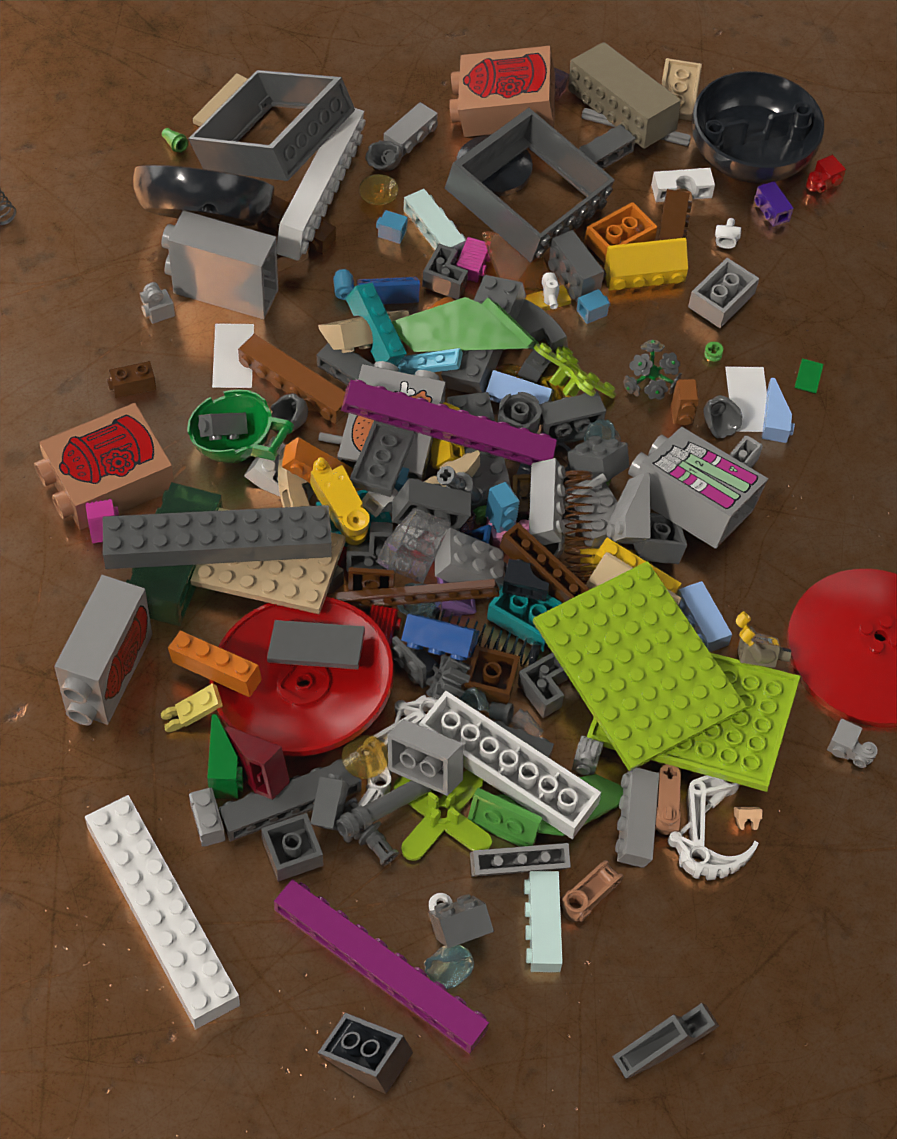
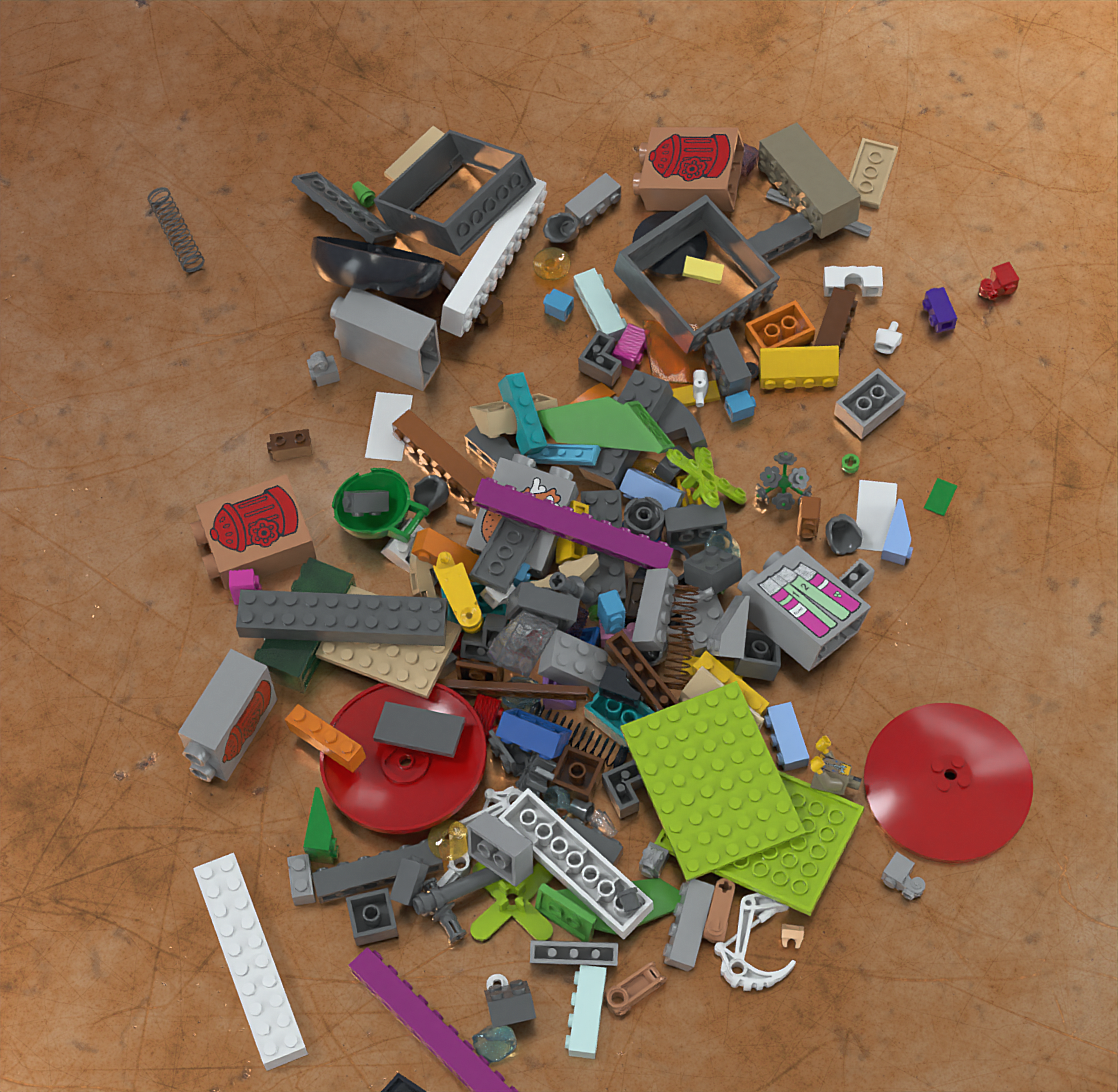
camera: 15 degrees right, 5 degrees up
light yellow hinge [161,684,223,732] -> none
dark red slope [225,726,290,800] -> none
dark azure brick [333,269,354,300] -> none
blue slope [357,277,420,304] -> none
black cylinder [692,71,824,183] -> none
none -> dark grey plate [291,171,397,244]
none -> dark grey piece [616,887,640,912]
none -> light yellow tile [682,256,724,284]

